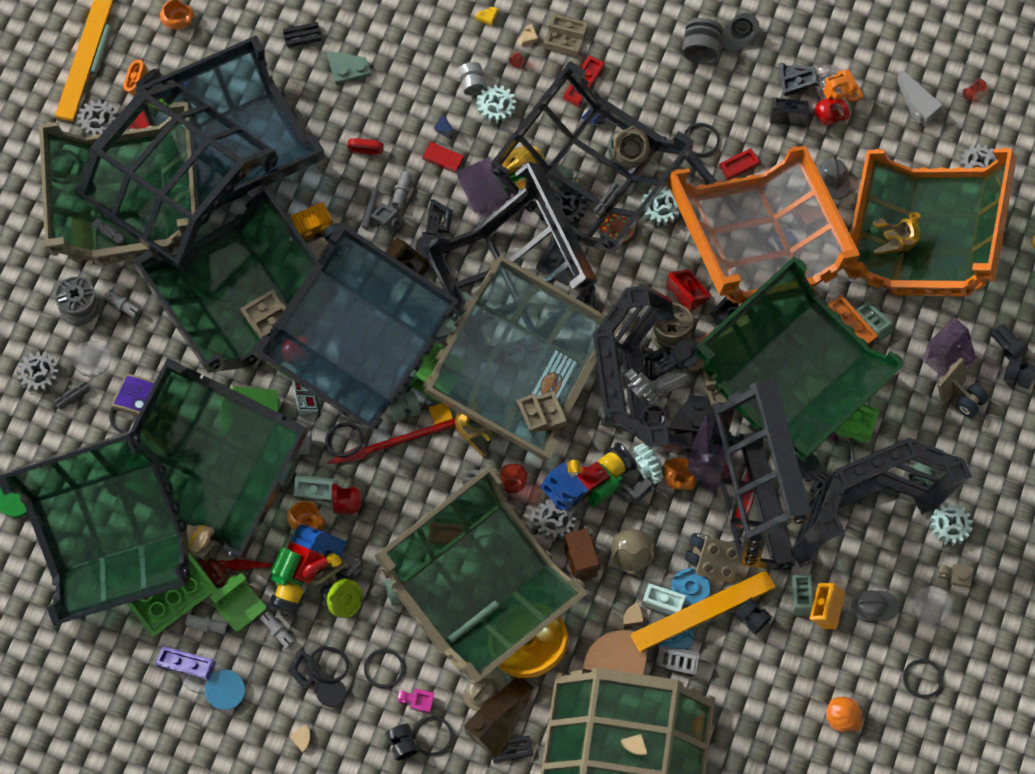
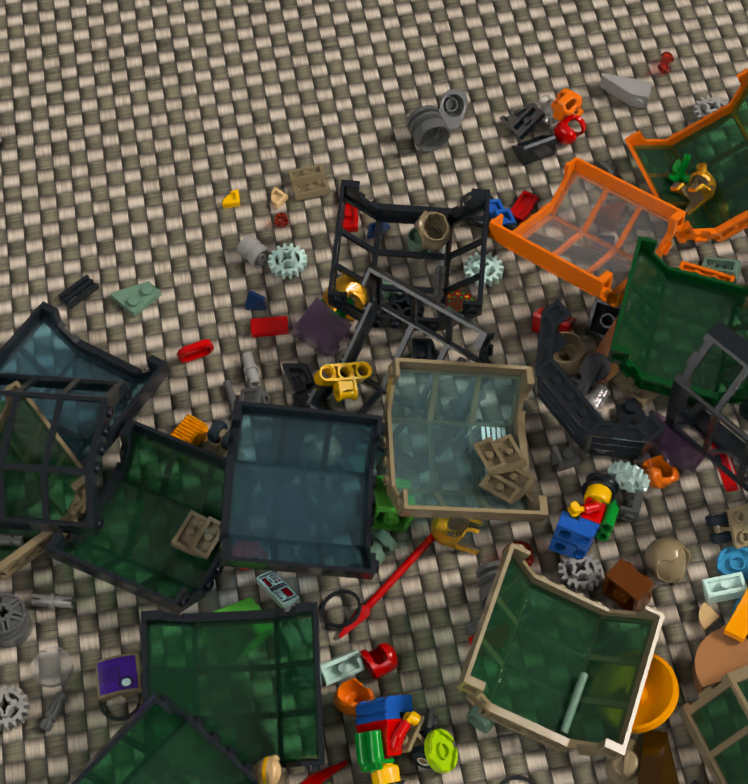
camera: 25 degrees left, 10 degrees down
light orange tile [428,403,453,425] -> none
none -> yellow piece [314,362,372,402]
none -> dark tan slope [473,433,527,475]
none -> blue slope [489,199,516,226]
none -> green plant [667,154,691,183]

